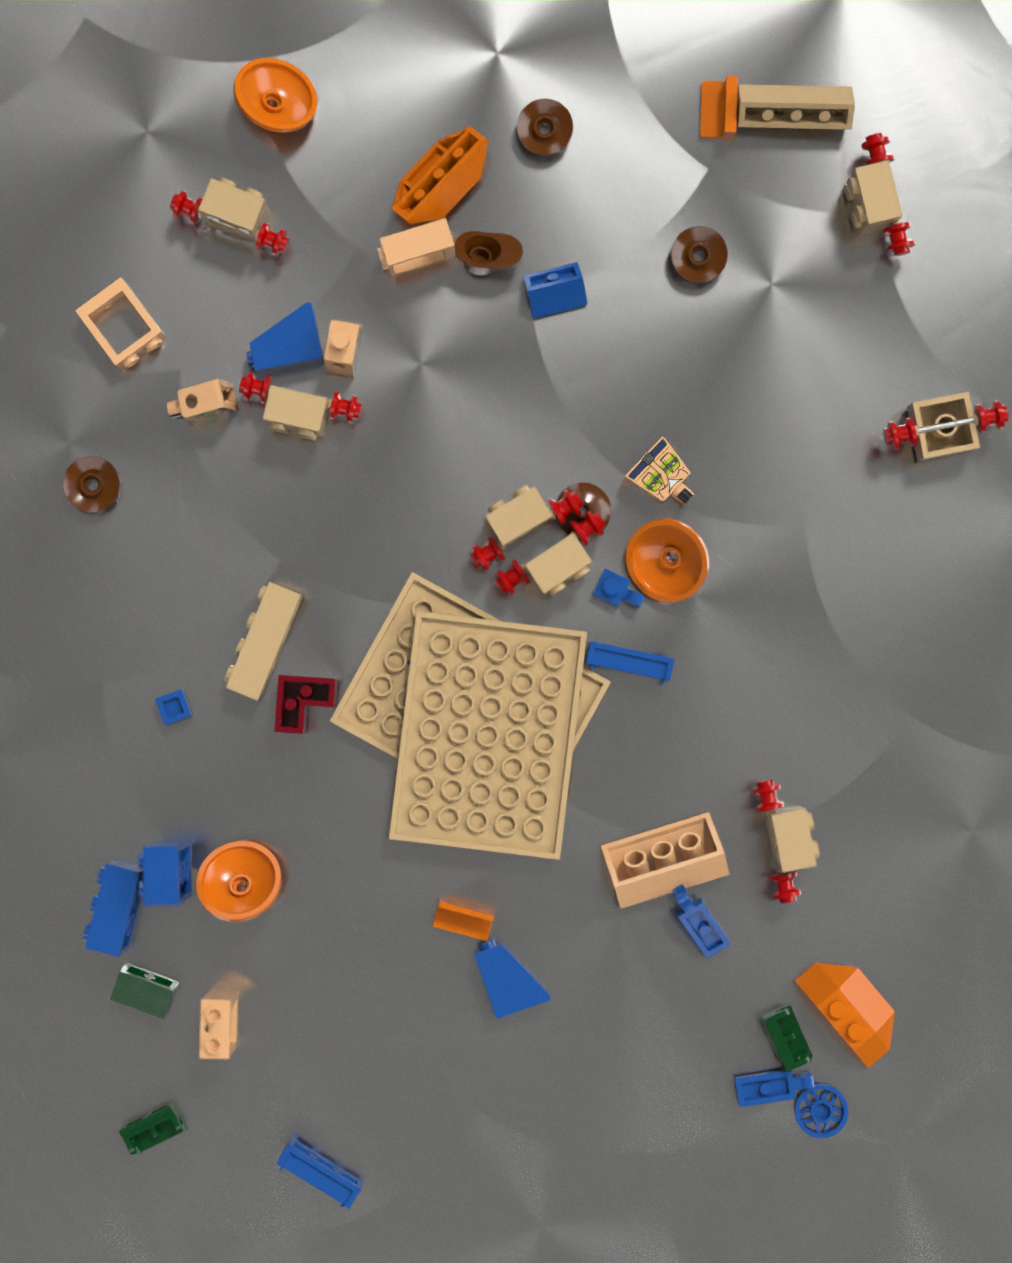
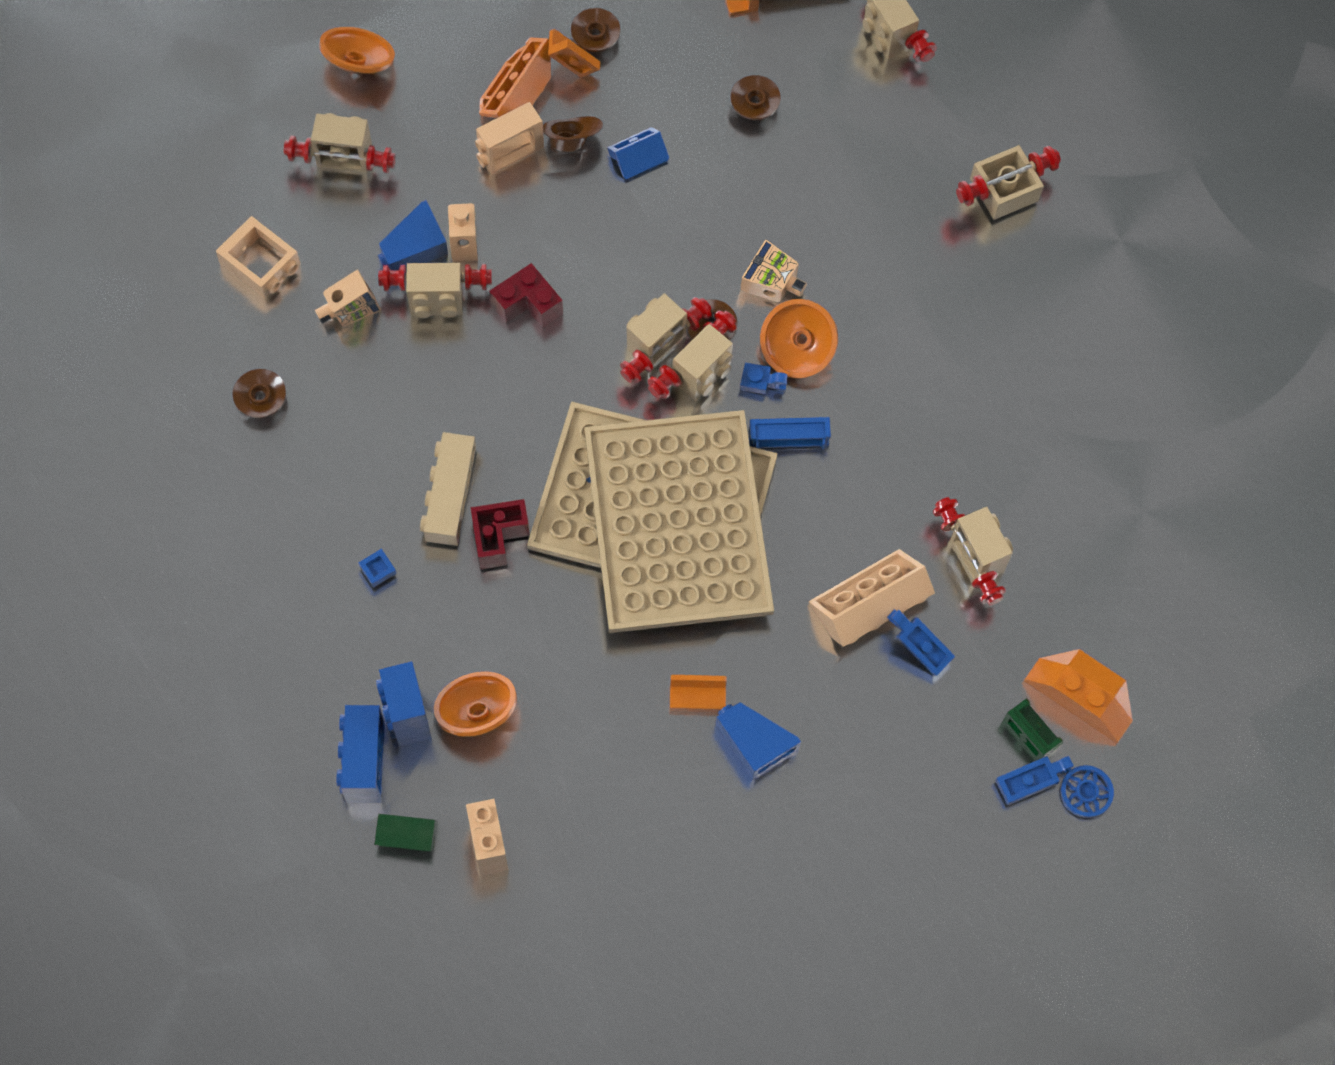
camera: 20 degrees left, 20 degrees down
dark green hinge [119,1101,188,1155] -> none
blue container [276,1139,363,1209] -> none
none -> dark red brick [489,263,563,328]
none -> orange panel [548,29,600,78]

